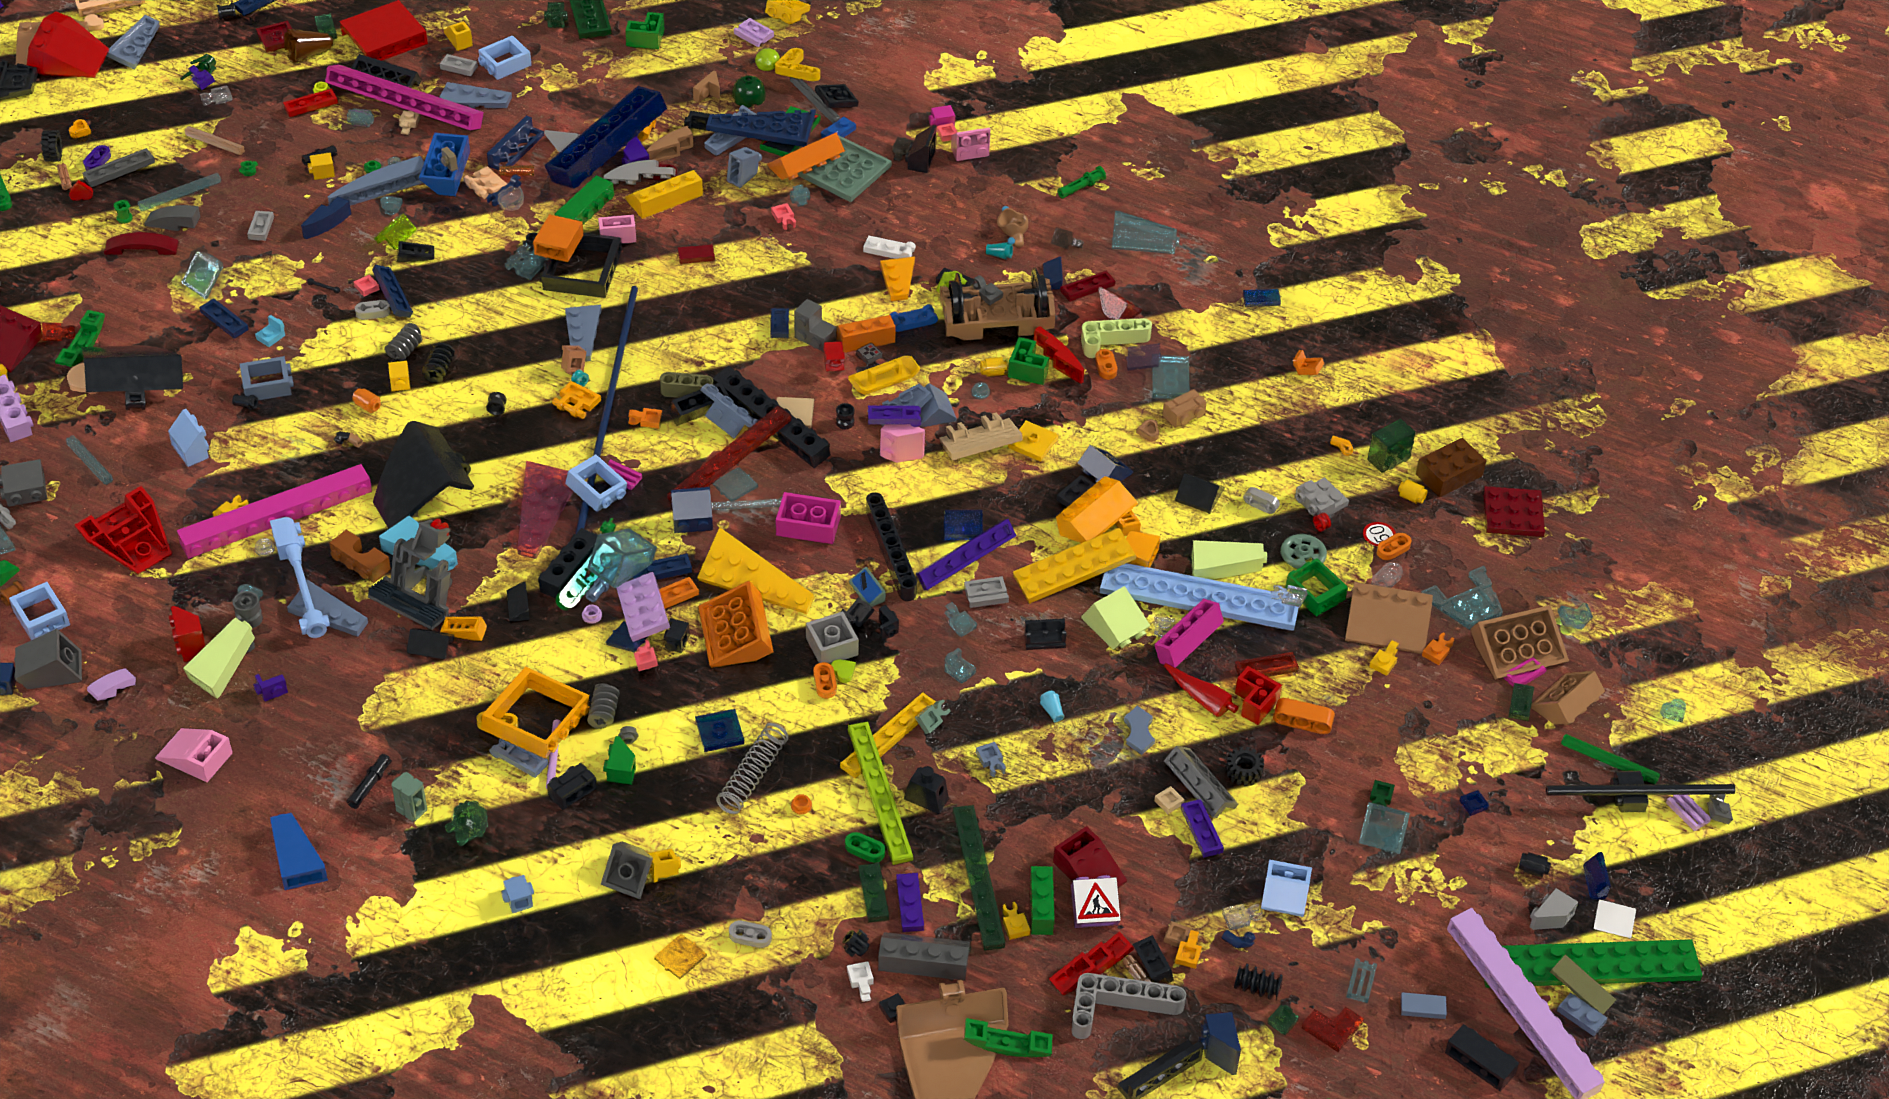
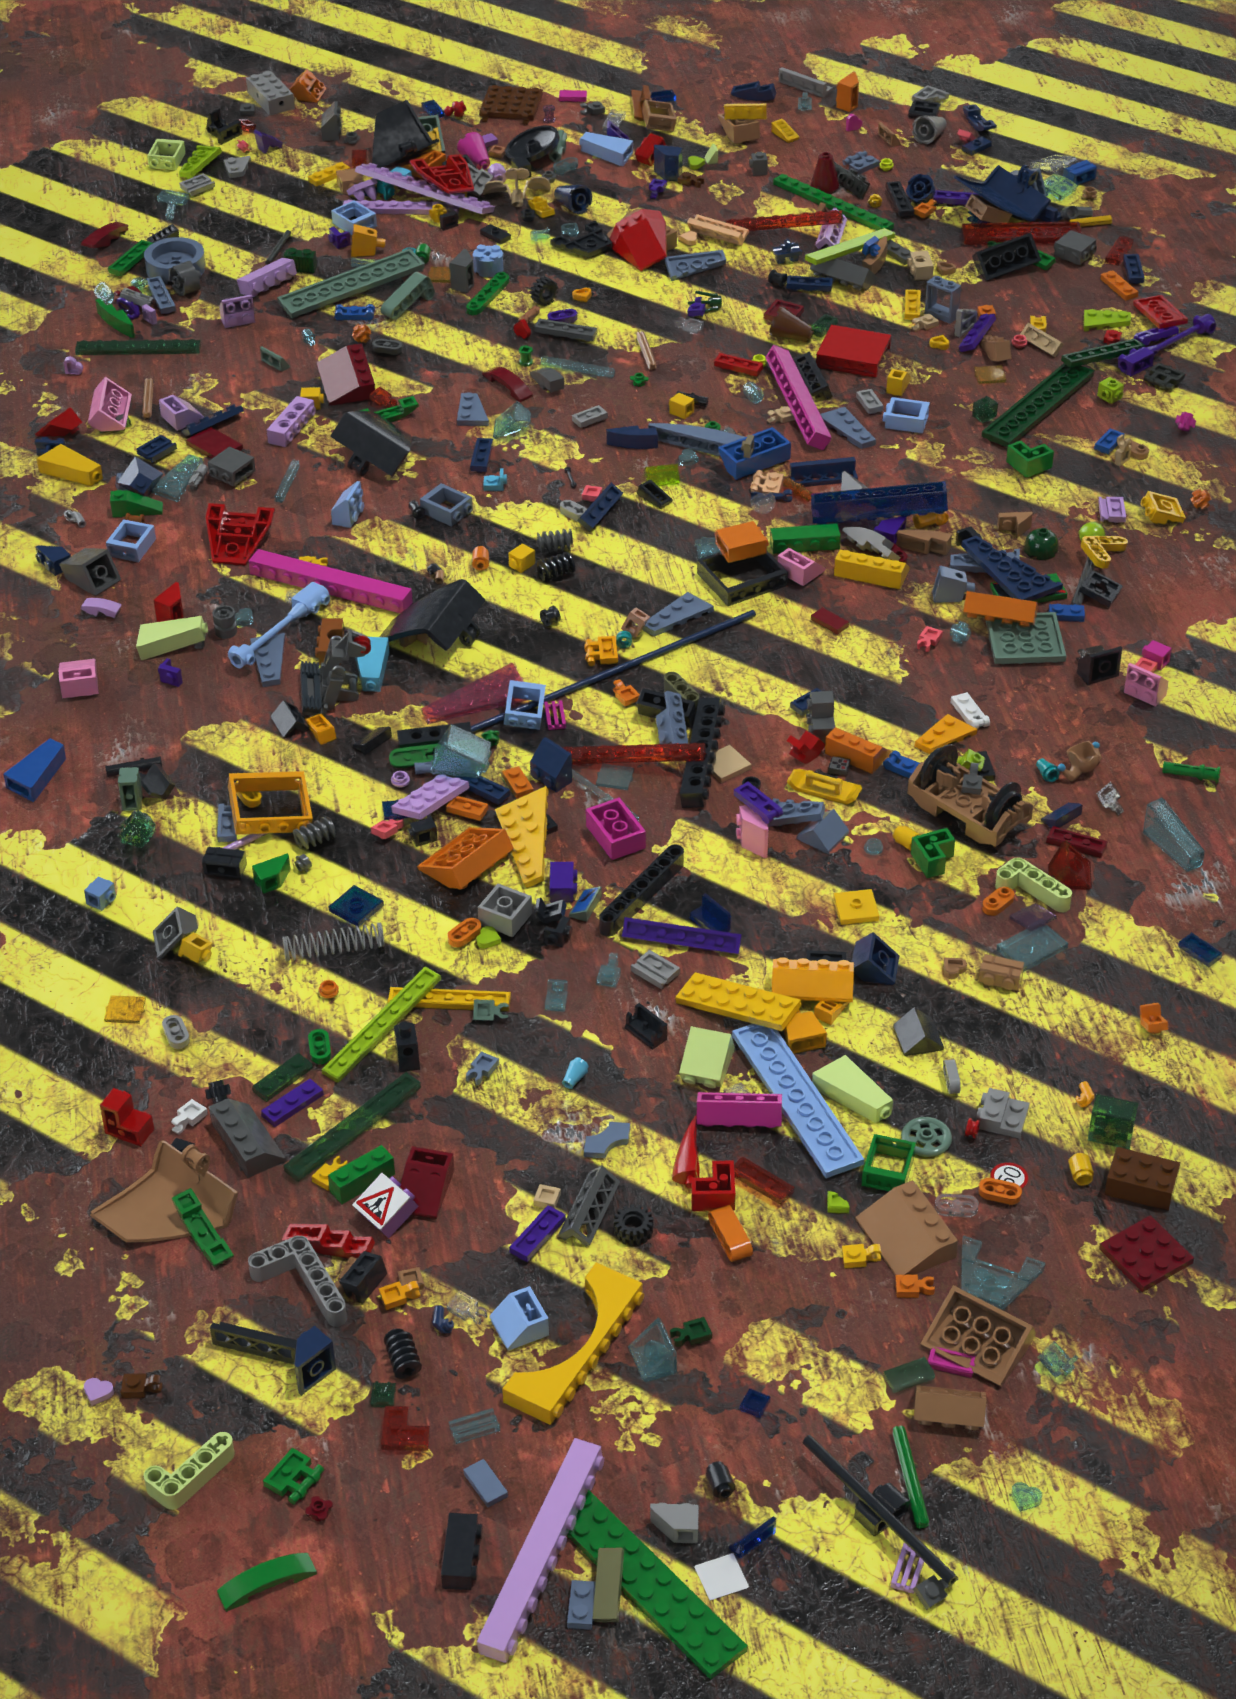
camera: 55 degrees right, 5 degrees down
tan hinge [939,412,1023,460] -> none
red slope [1034,326,1085,384] -> none
clear plate [1270,585,1307,607] -> none
none -> red brick [100,1088,155,1147]
none -> black panel [139,763,175,800]
none -> sand blue wing [457,392,489,426]
none -> orange plate [502,766,534,799]
none -> yellow arch [502,1262,644,1425]
none -> dark purple brick [550,862,578,903]
none -> lime tile [827,1191,850,1213]

